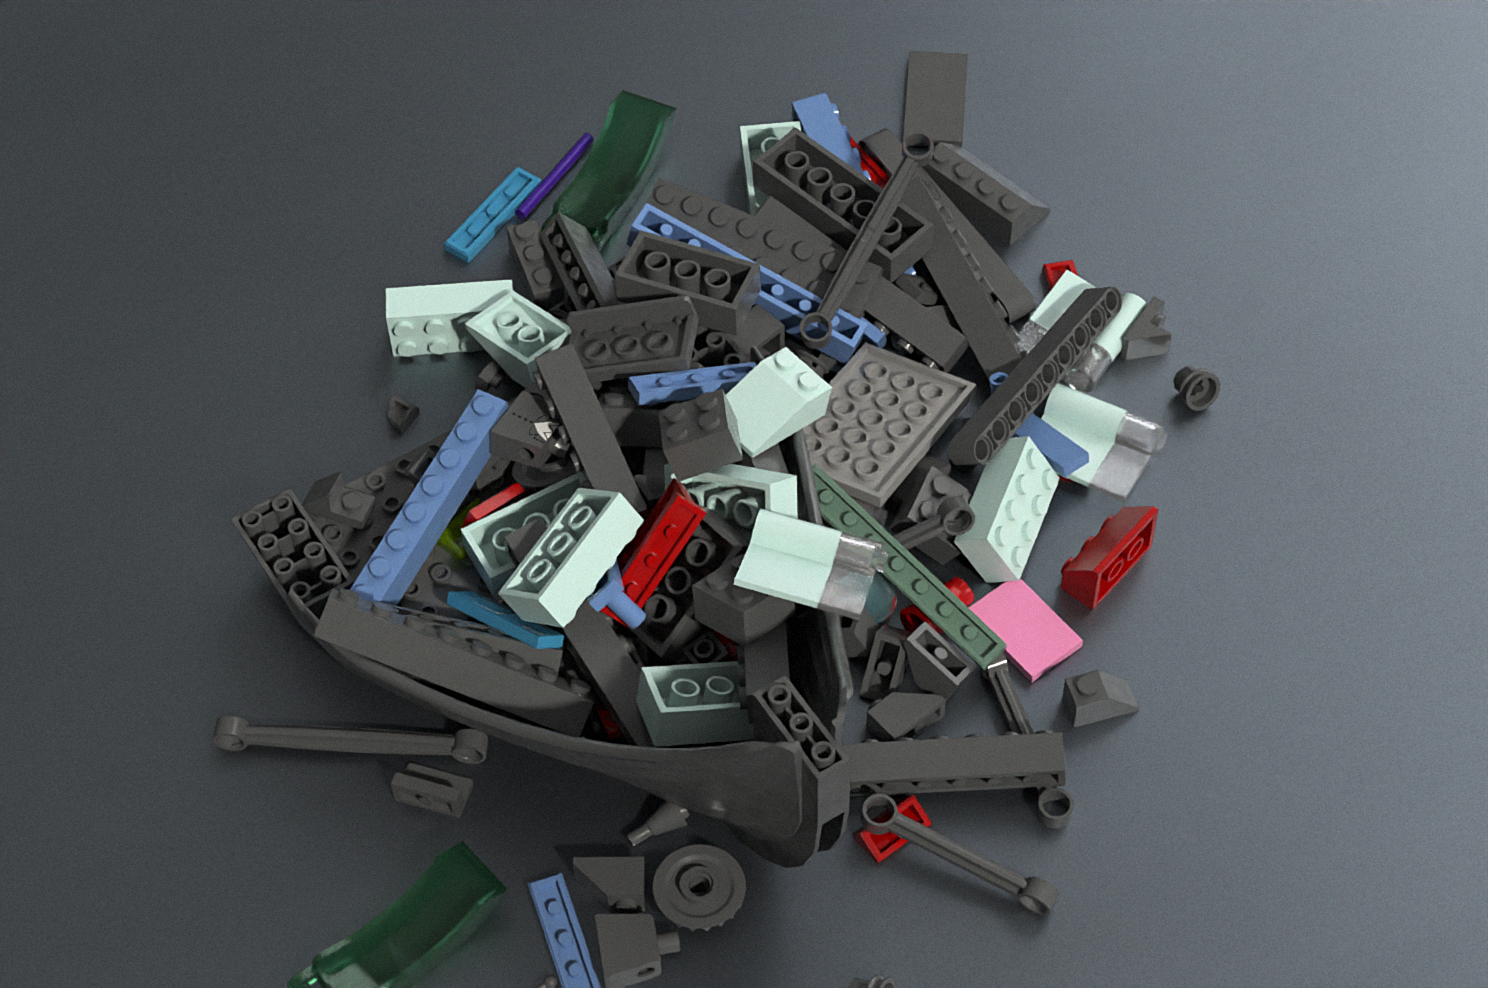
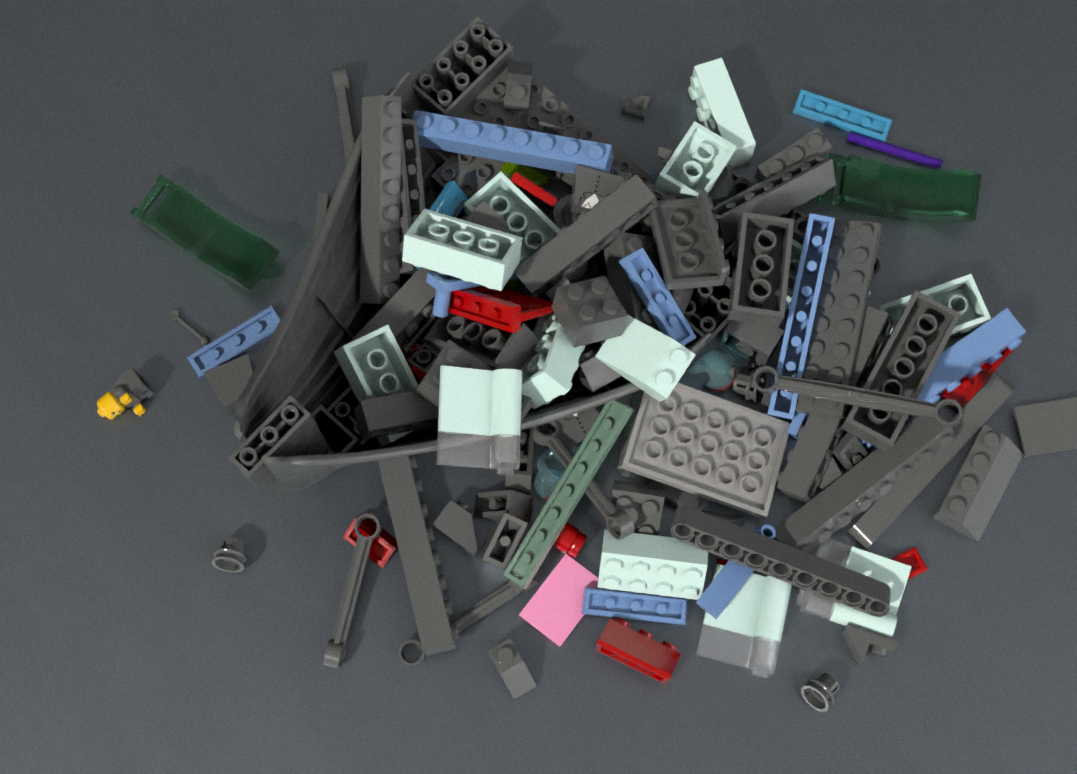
camera: 75 degrees right, 20 degrees up
none -> medium blue tile [582,588,688,625]

